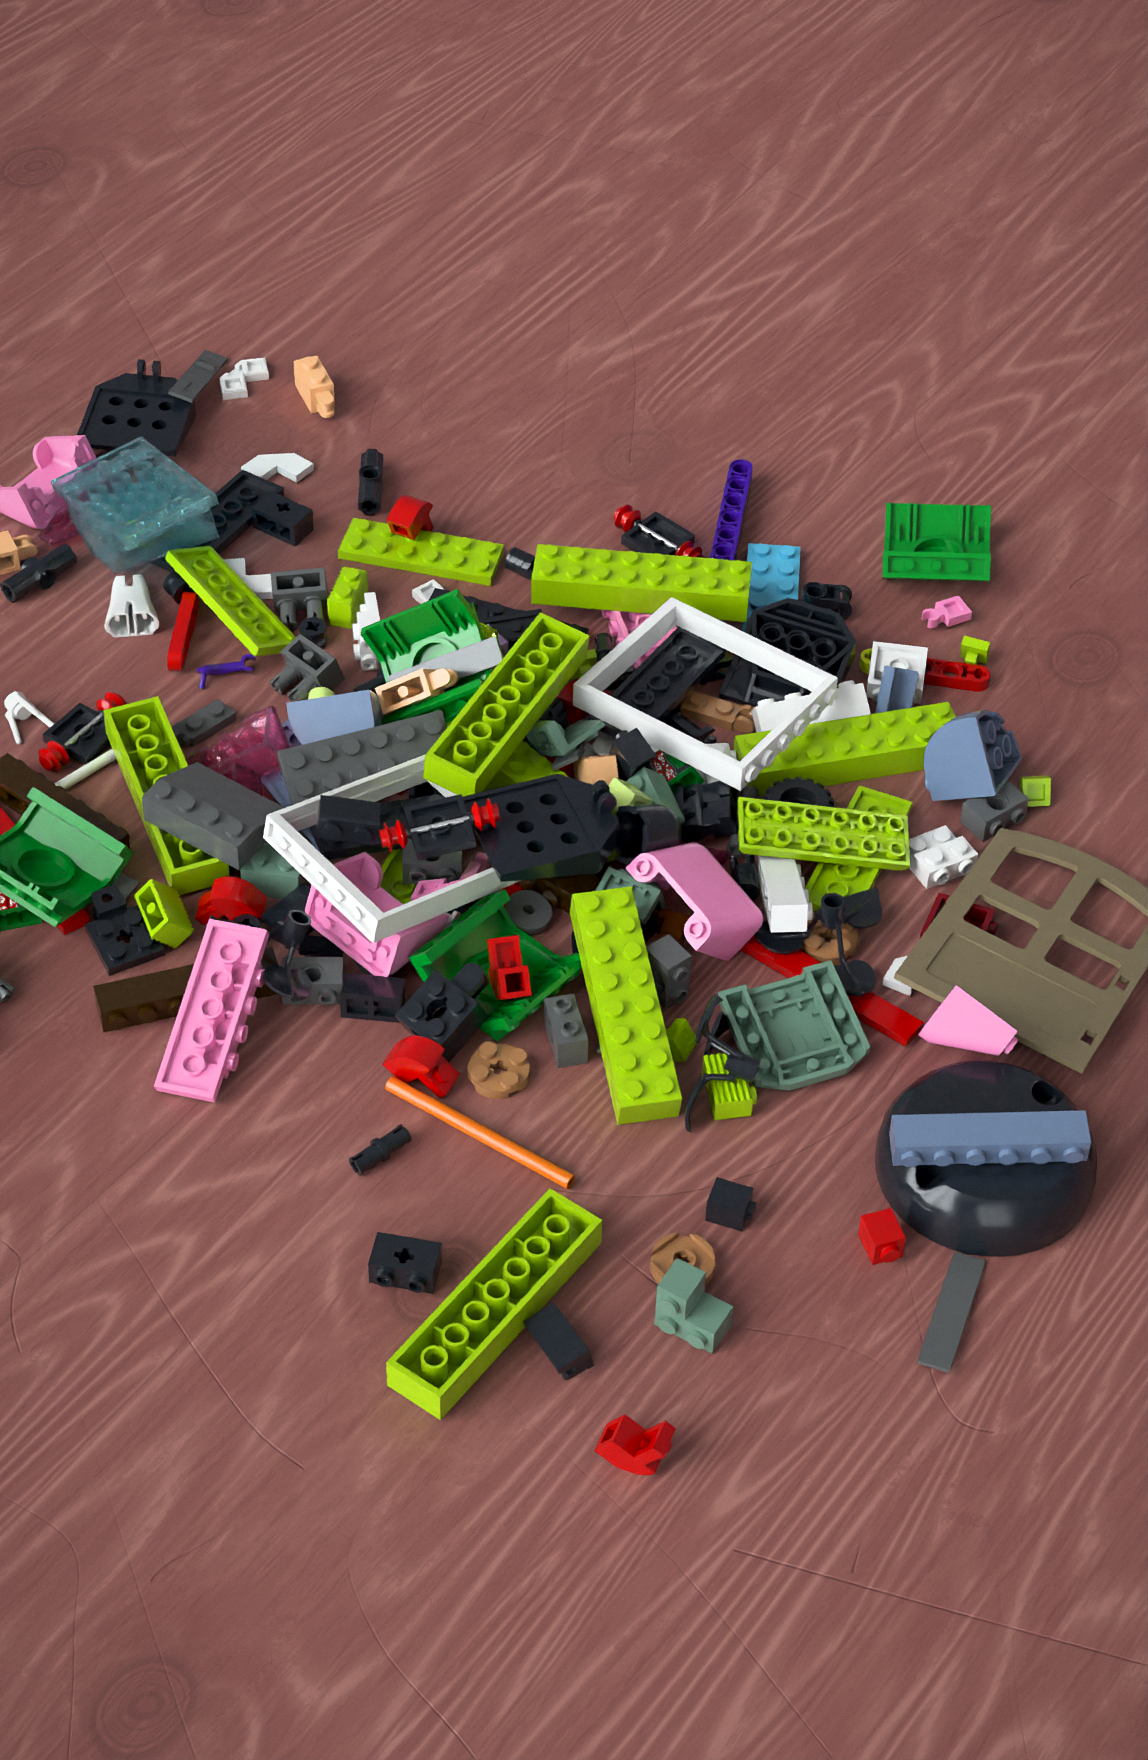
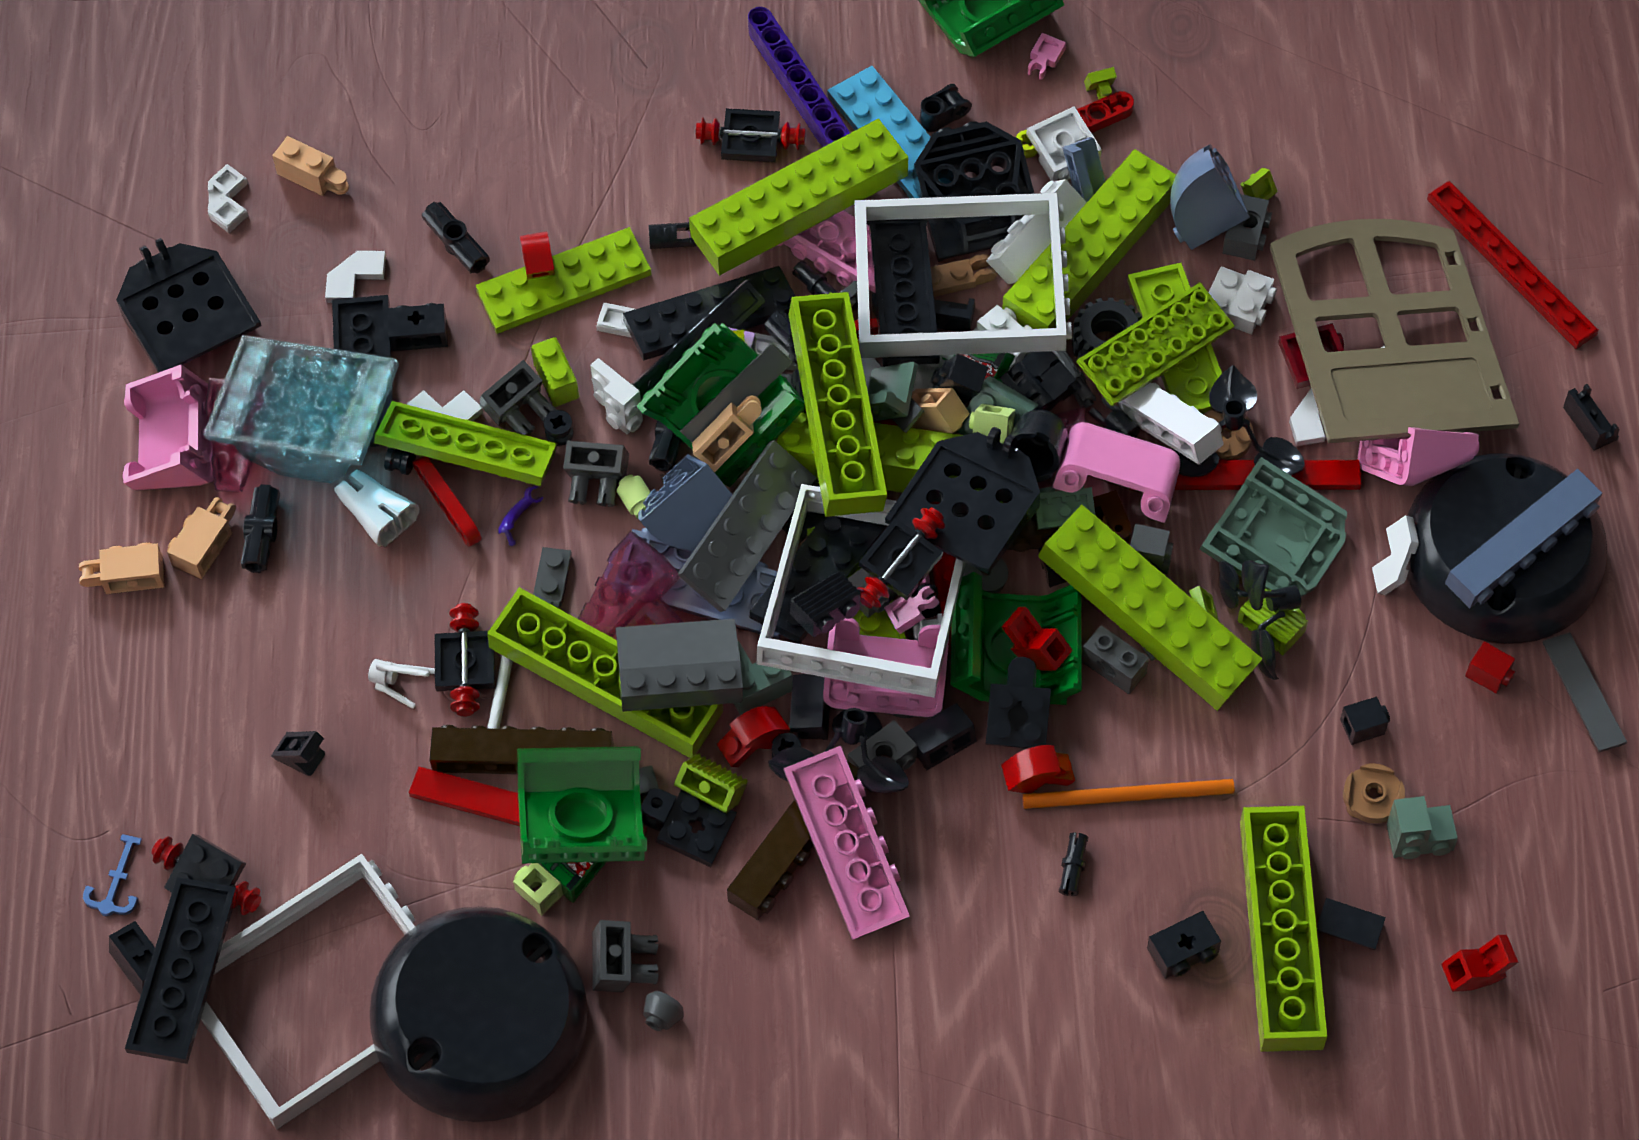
camera: 35 degrees left, 15 degrees up
dark grey piece [168,350,228,403] -> none
medium nougat plate [468,1041,530,1099] -> none
none -> white tile [1372,516,1419,595]

